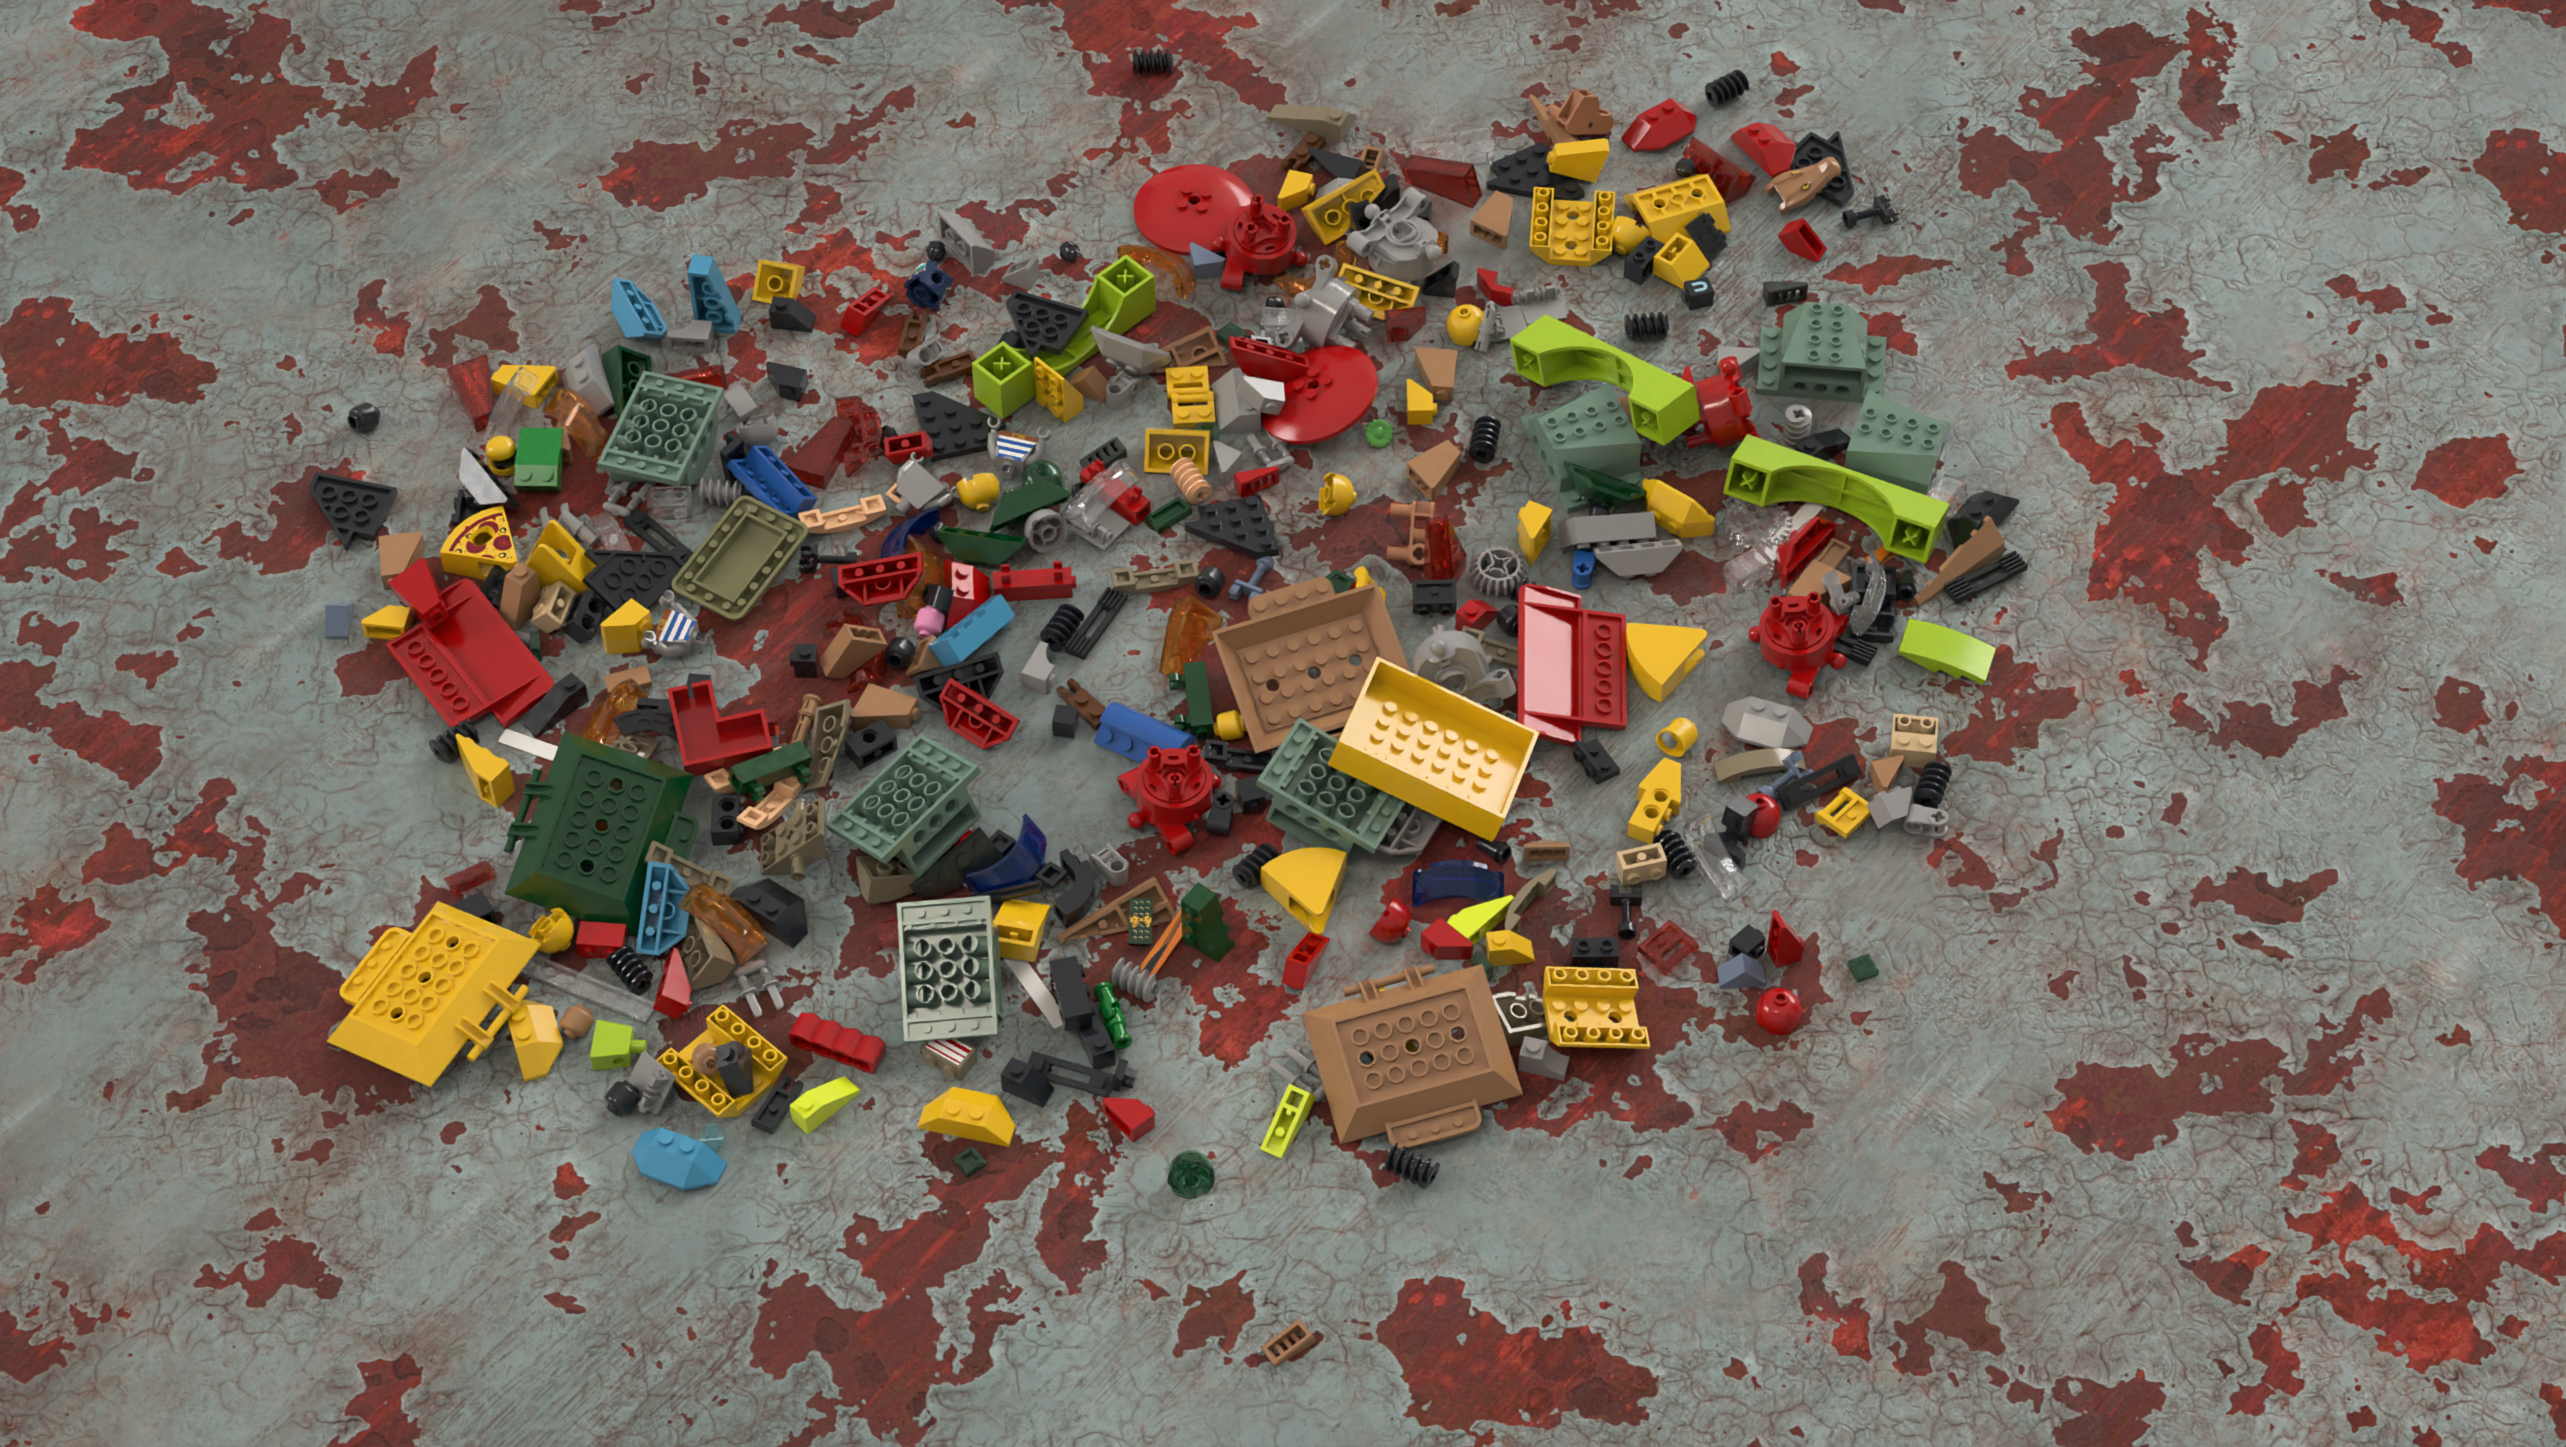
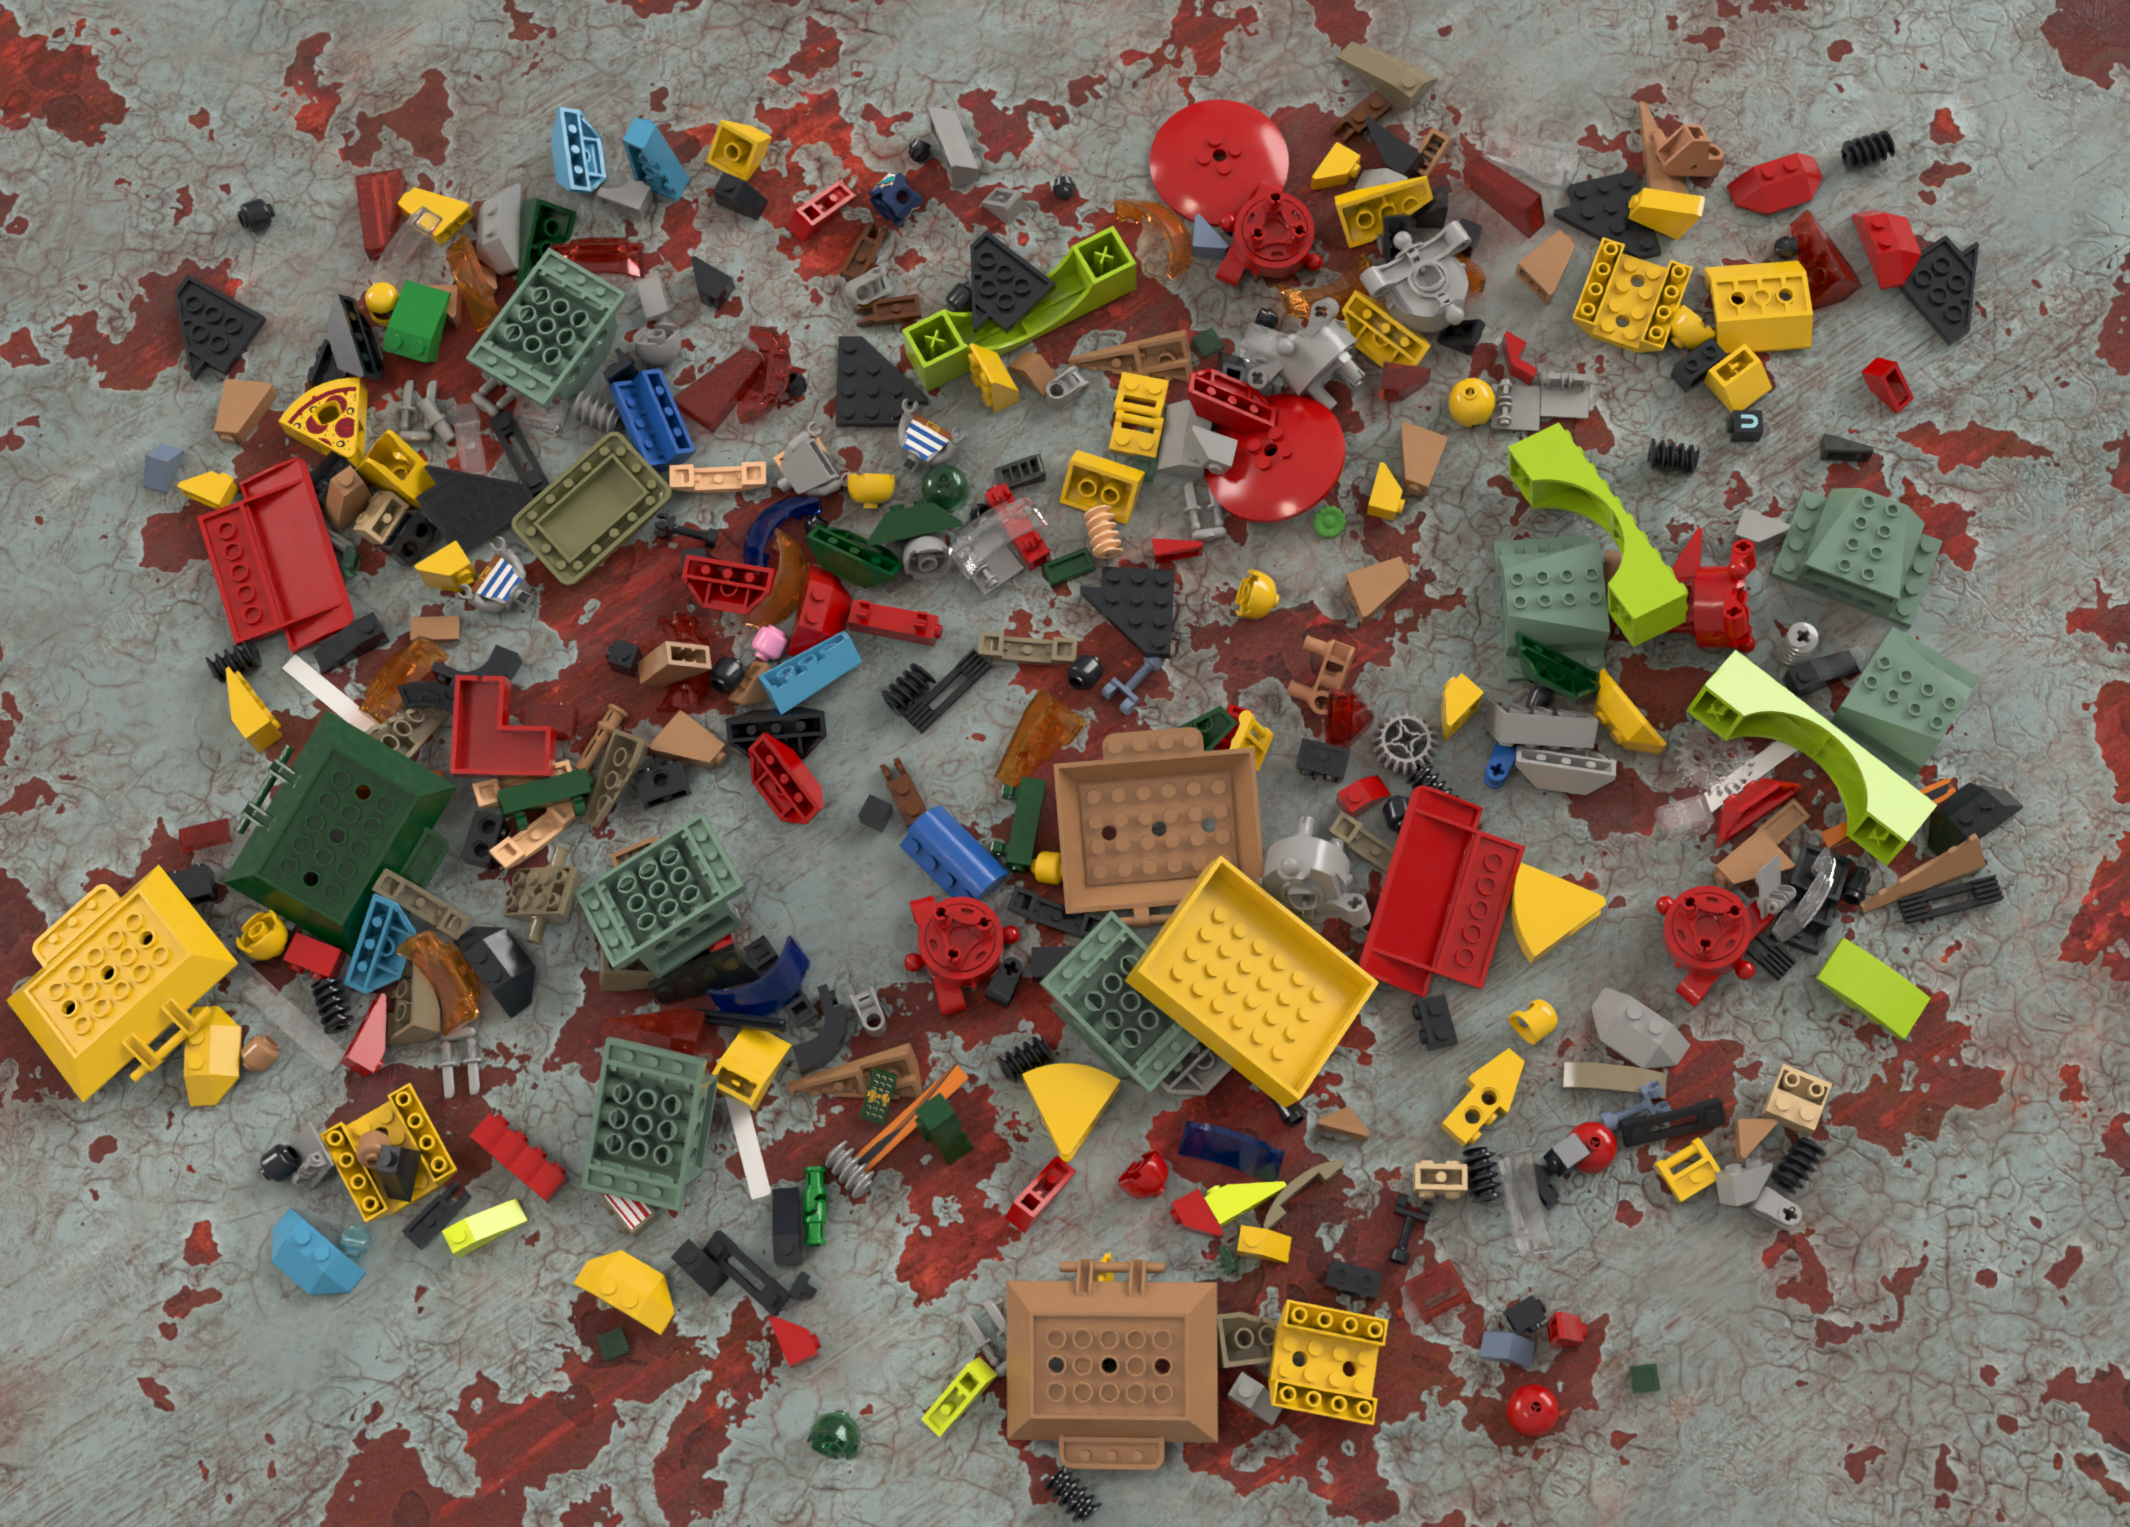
camera: 20 degrees right, 20 degrees up
red slope [388,557,449,630] -> none
lime torso [590,1020,647,1070] -> none
red brick [884,430,934,465] -> none
black piece [922,583,955,611] -> none
light grey arch [1021,641,1057,694] -> none
black wedge [1049,956,1096,1031] -> none
light grey wedge [1091,325,1172,375] -> none
light grey slope [1213,440,1242,486] -> none
black piece [1469,416,1501,464] -> none
light grey pin [1474,308,1498,352] -> none
black bracket [1683,211,1728,260] -> none
medium nougat animal [1764,157,1841,215] -> none
black bar [1842,194,1900,227] -> none
clear brick [1926,474,1969,523] -> none

